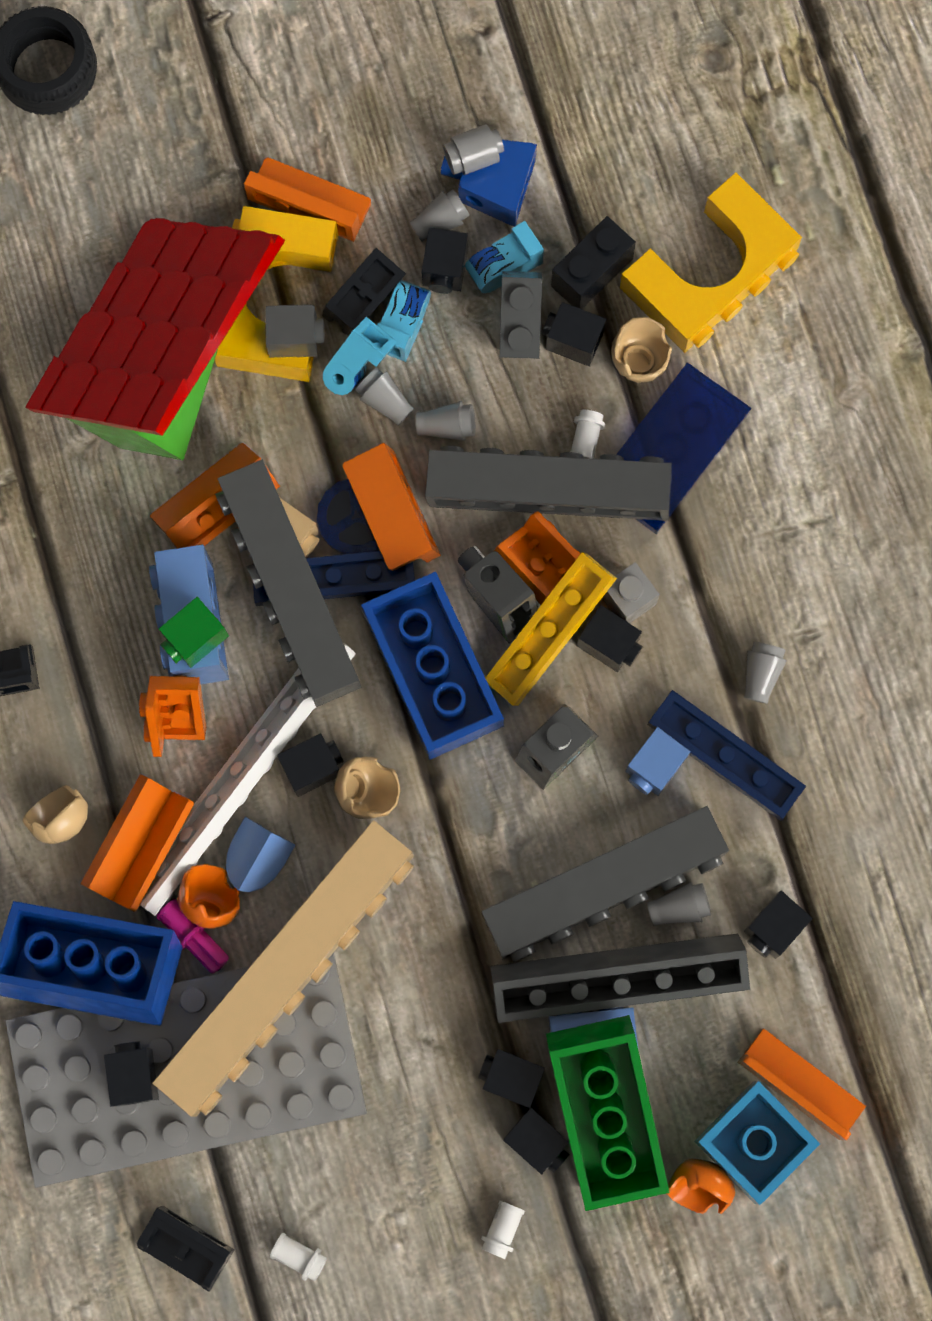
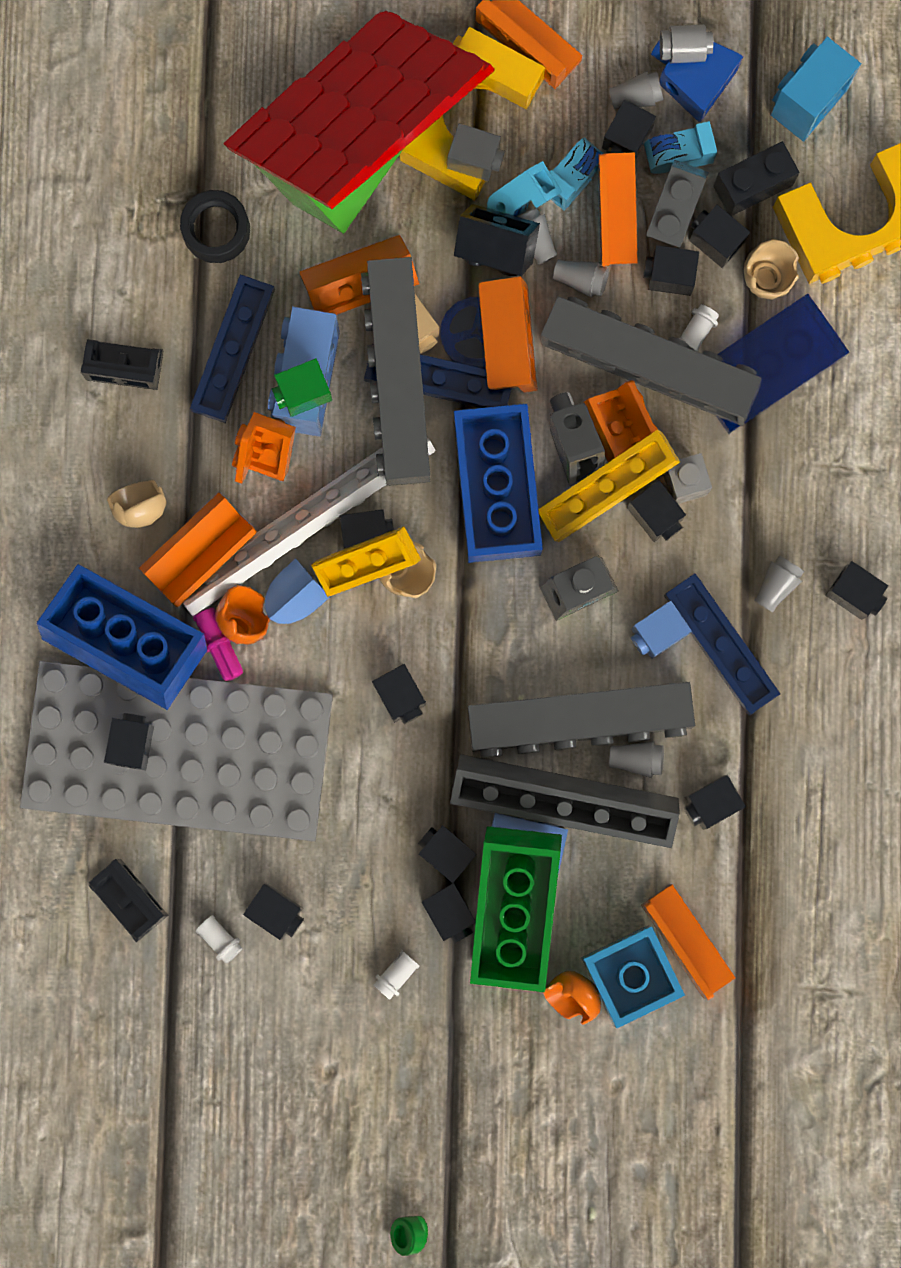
camera: 15 degrees right, 5 degrees up
tan brick [152,820,414,1117] -> none
black hinge [322,248,406,336] -> none
none -> black tyre [180,190,250,263]
none -> dark blue plate [190,274,275,423]
none -> black brick [243,883,304,940]
none -> yellow tile [311,526,421,597]
none -> black brick [372,664,426,725]
none -> black brick [454,204,540,276]
none -> orange panel [598,152,638,266]
none -> black brick [643,245,699,296]
none -> dark azure brick [771,36,862,142]
none -> black brick [825,561,889,620]

